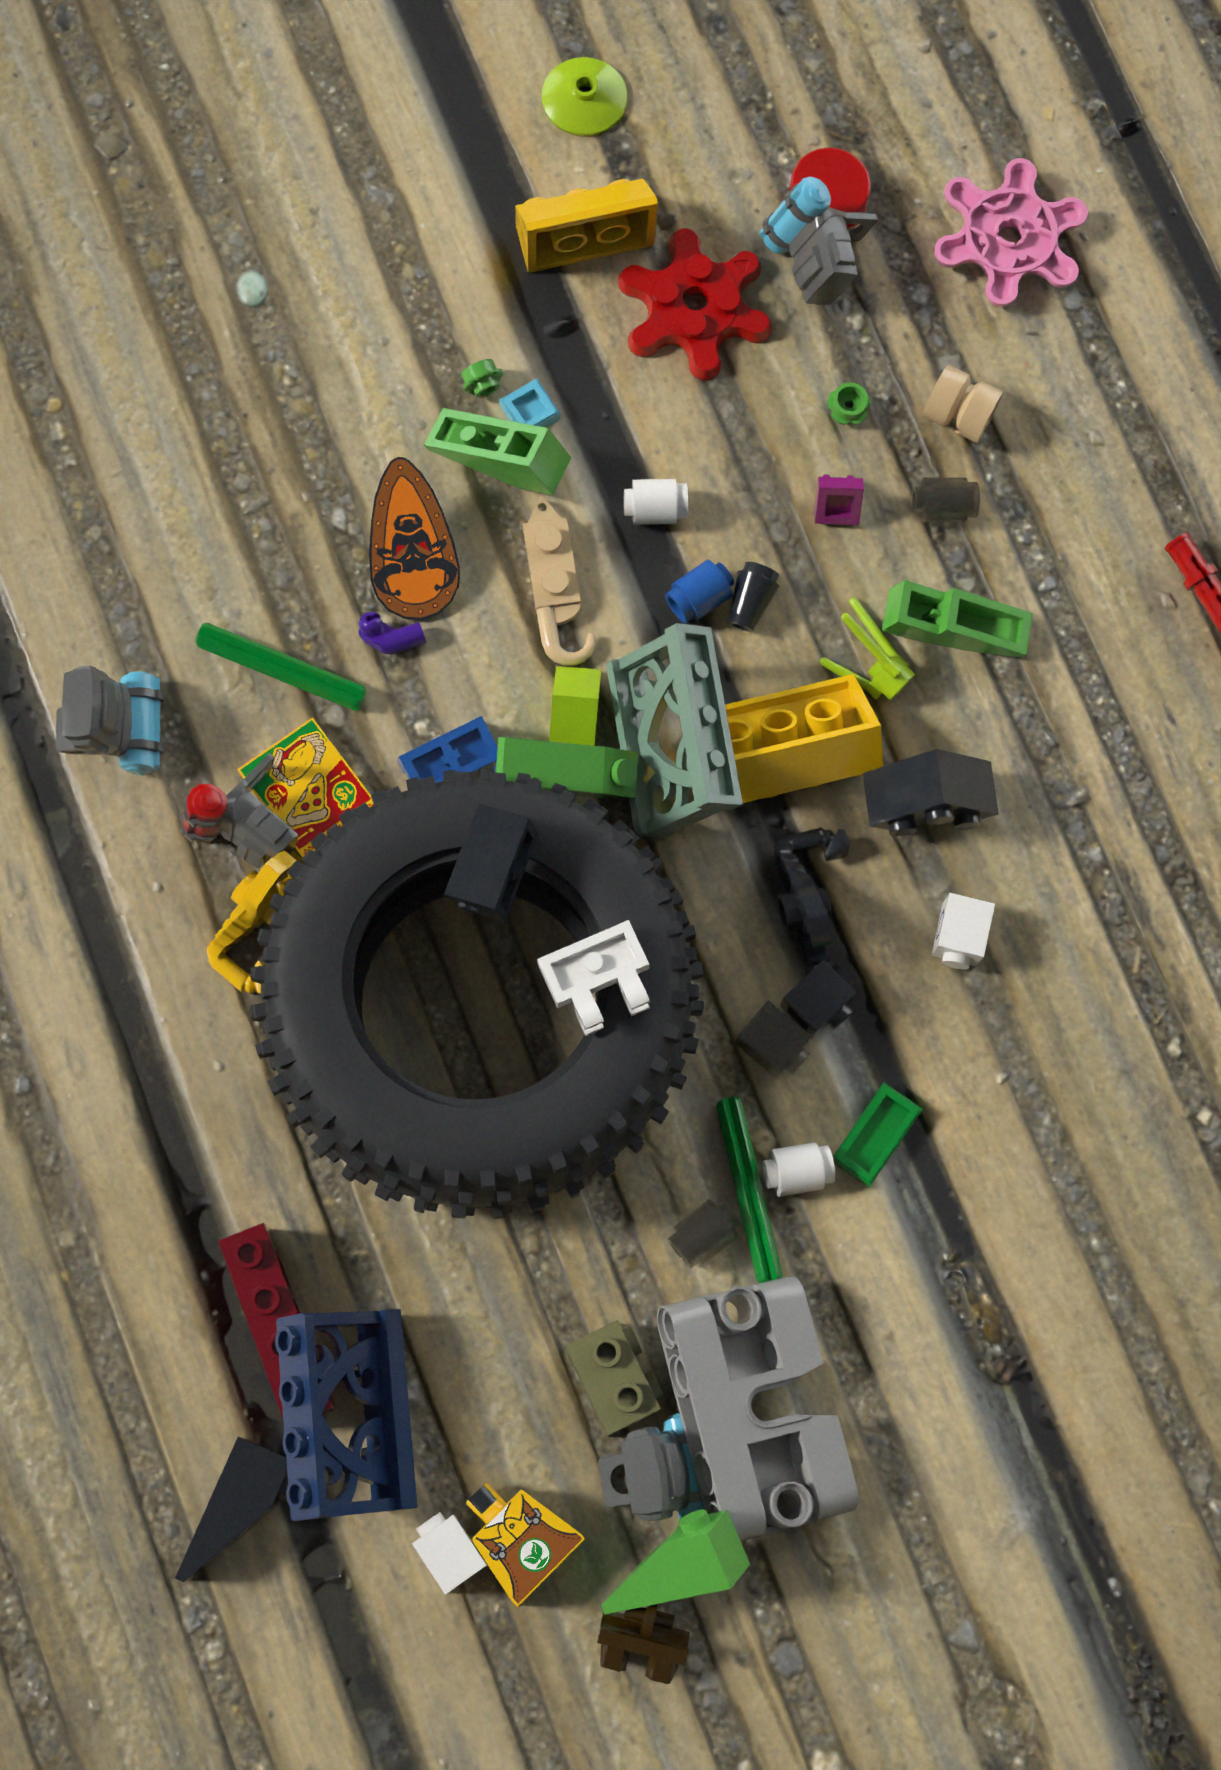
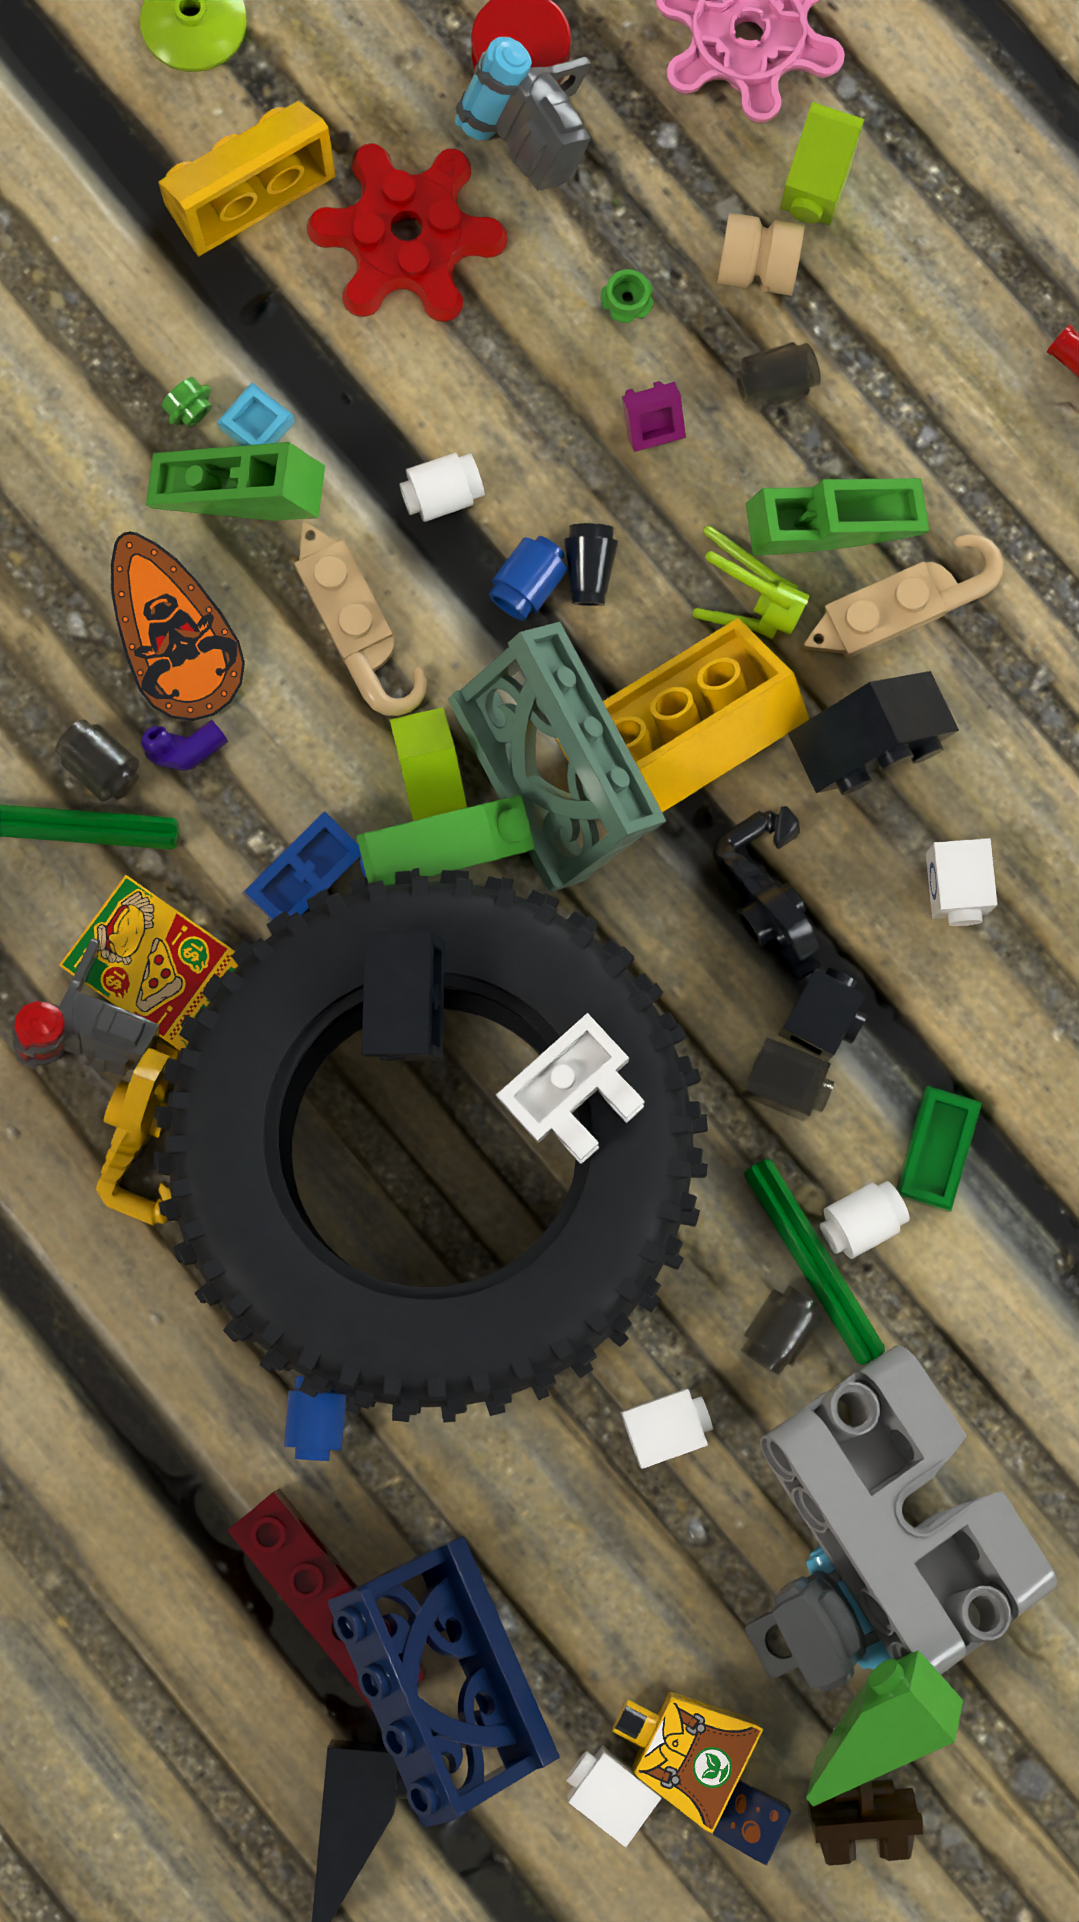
camera: 15 degrees left, 5 degrees up
olive brick [564,1320,664,1437] -> none
none -> clear smoke brick [55,719,139,801]
none -> blue brick [284,1376,346,1461]
none -> white brick [620,1389,713,1469]
none -> dark blue slope [710,1779,791,1865]
none -> lime slope [780,102,865,226]
none -> tan plate [803,534,1004,660]

